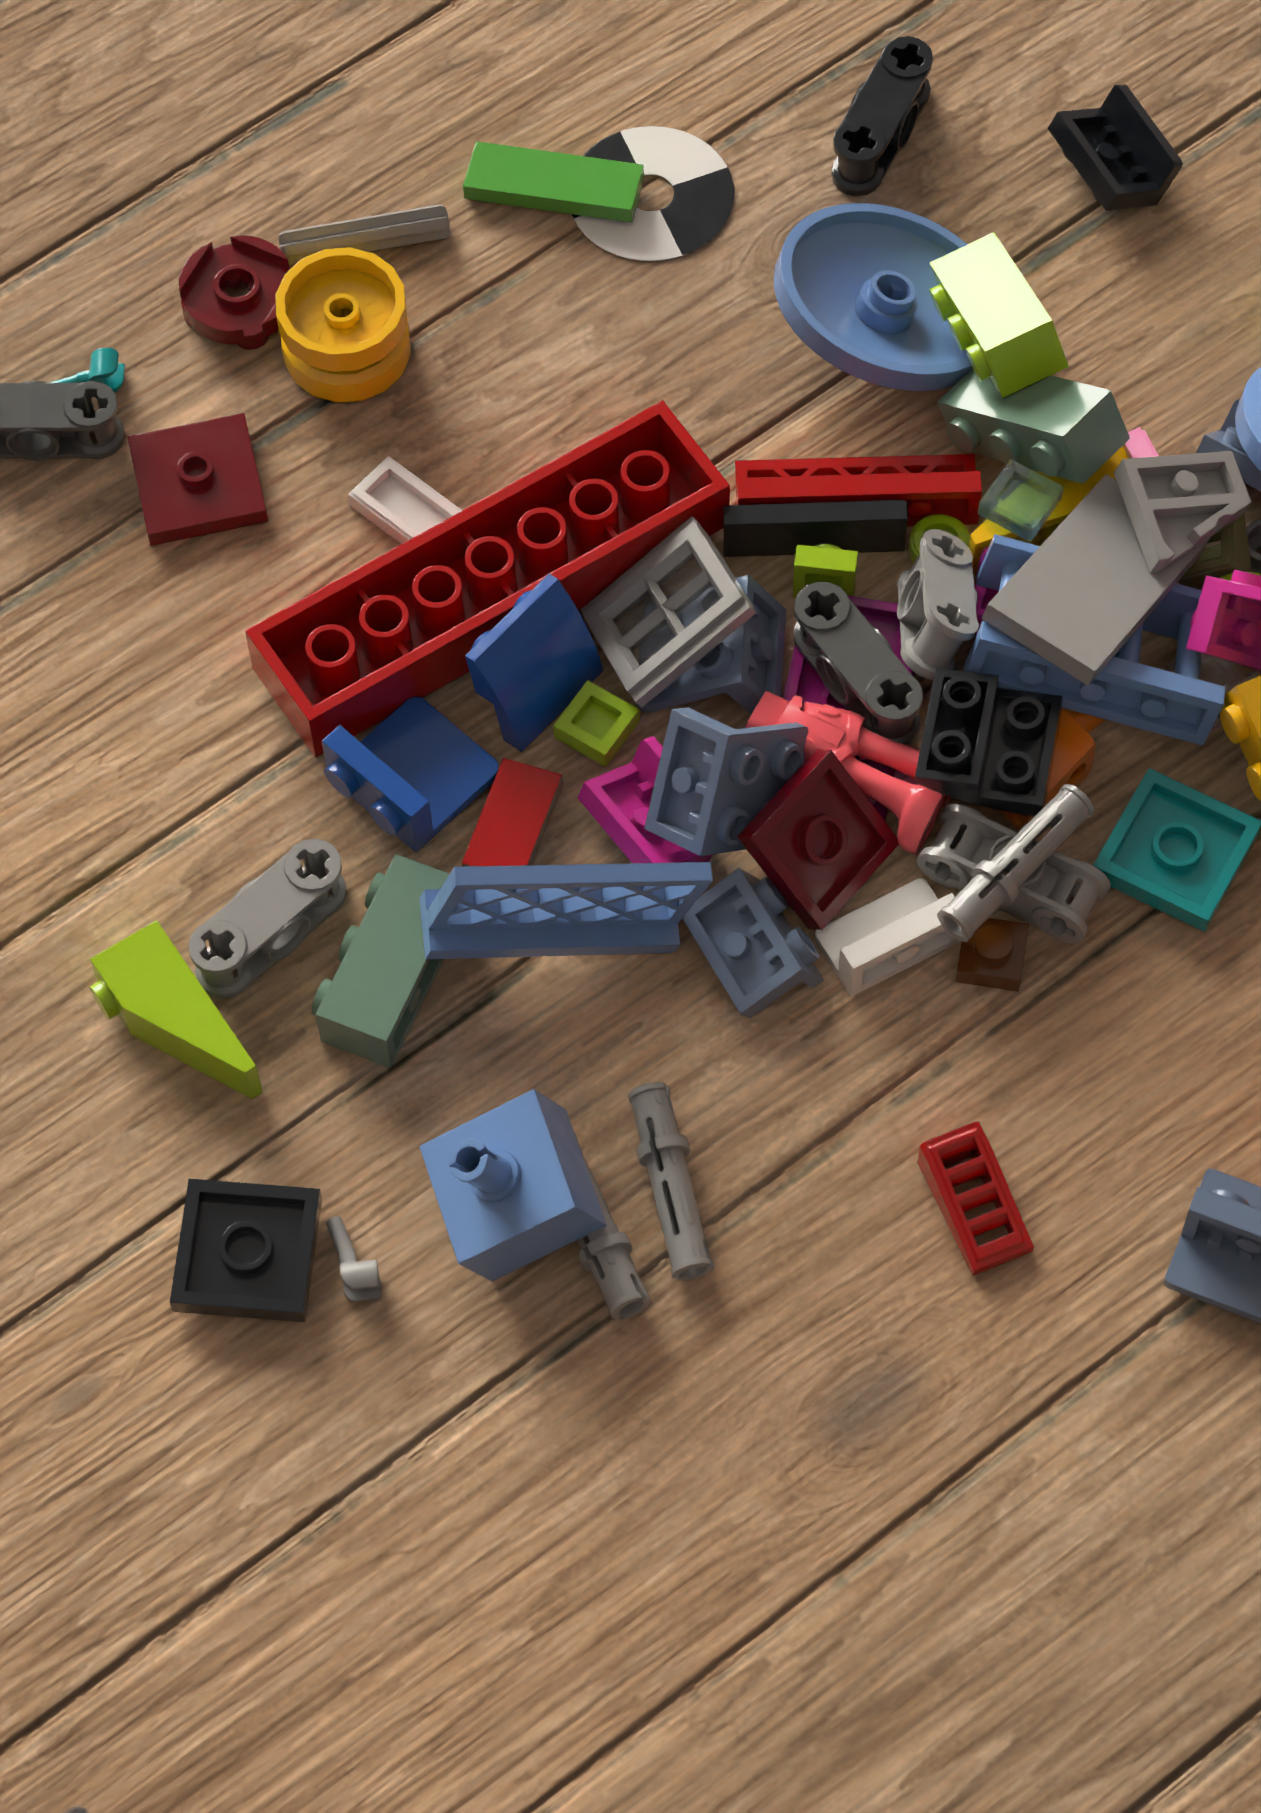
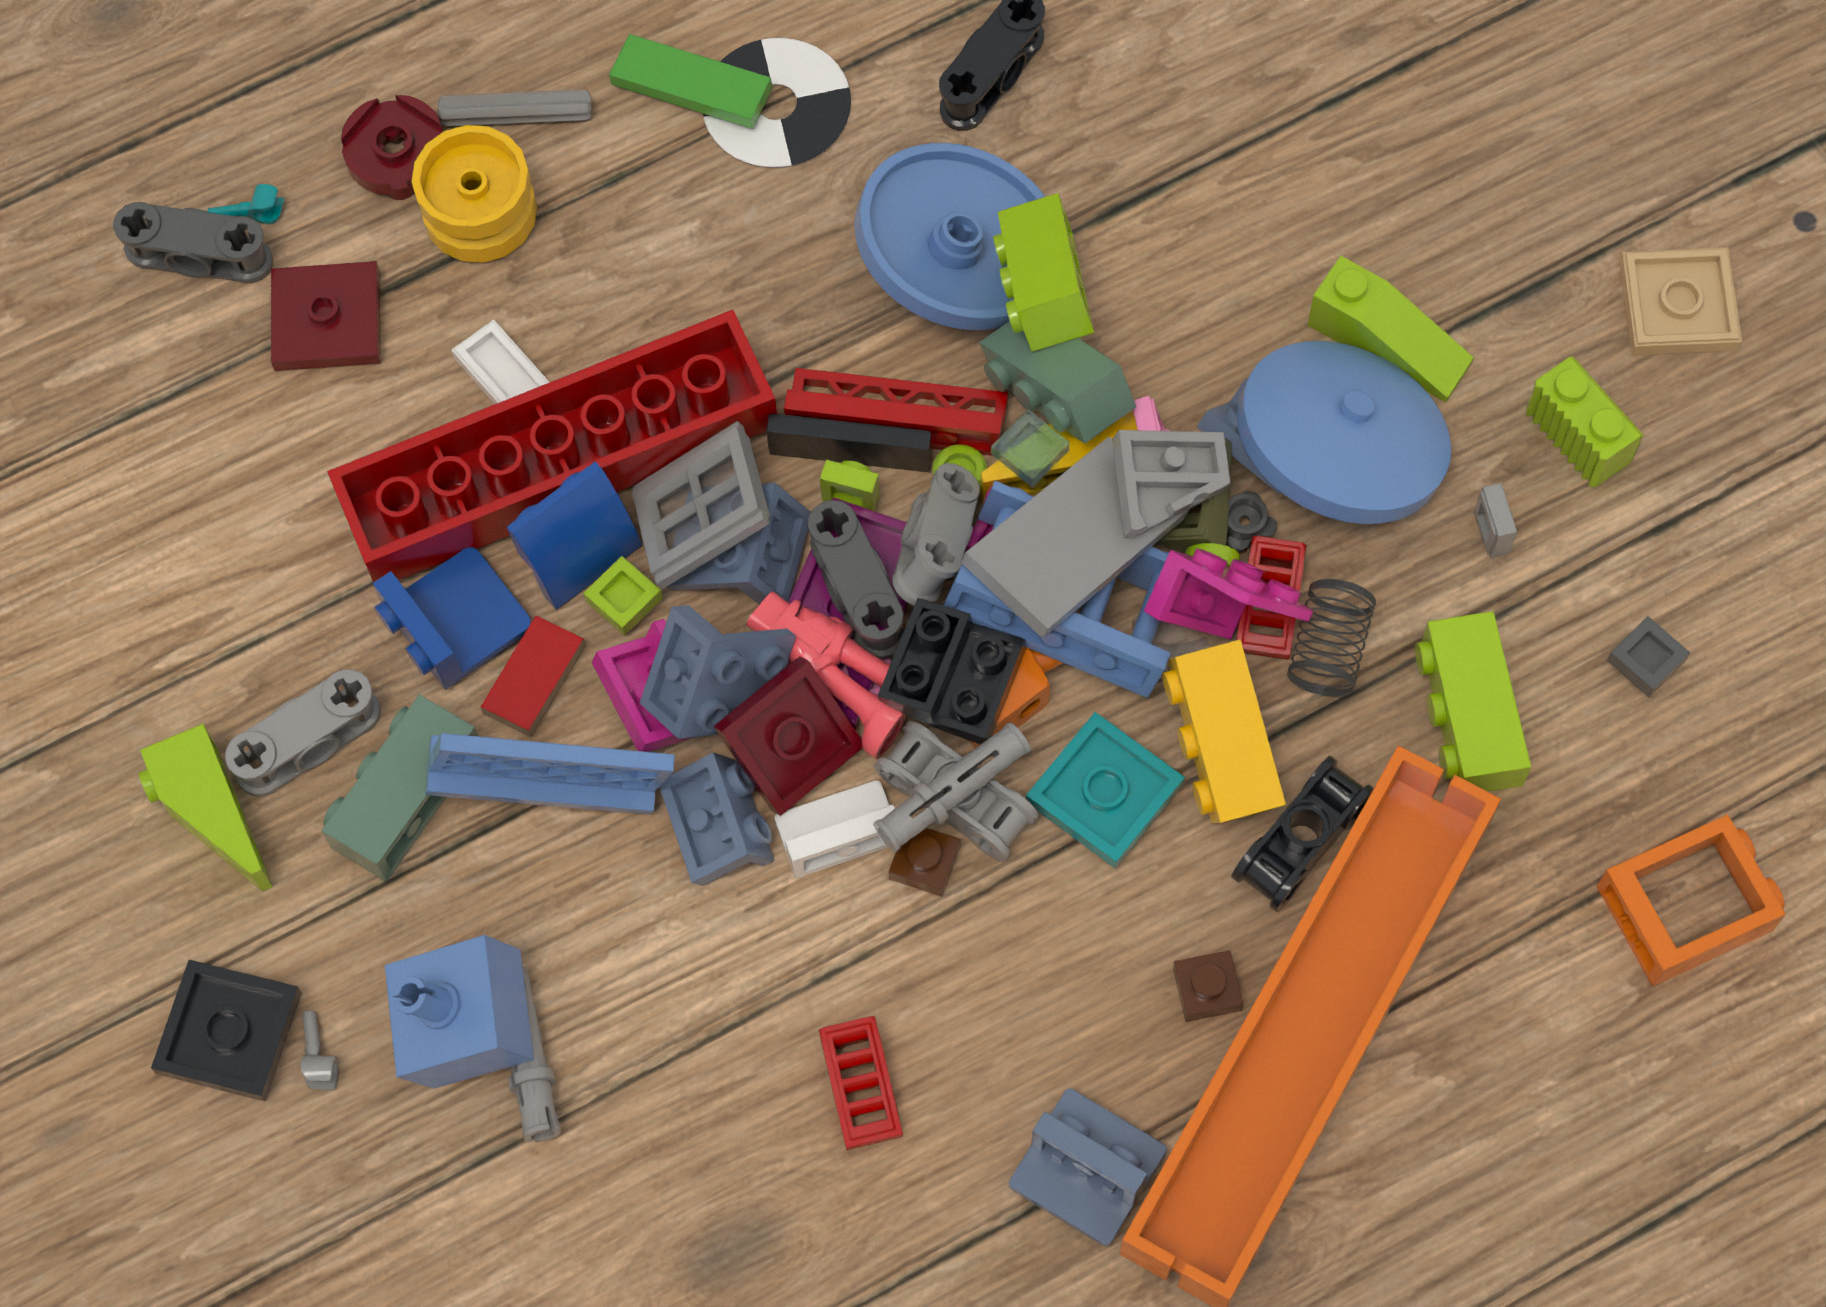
camera: 10 degrees right, 5 degrees up
light grey pin [628,1082,714,1280] -> none
black bracket [1047,84,1183,211] -> none

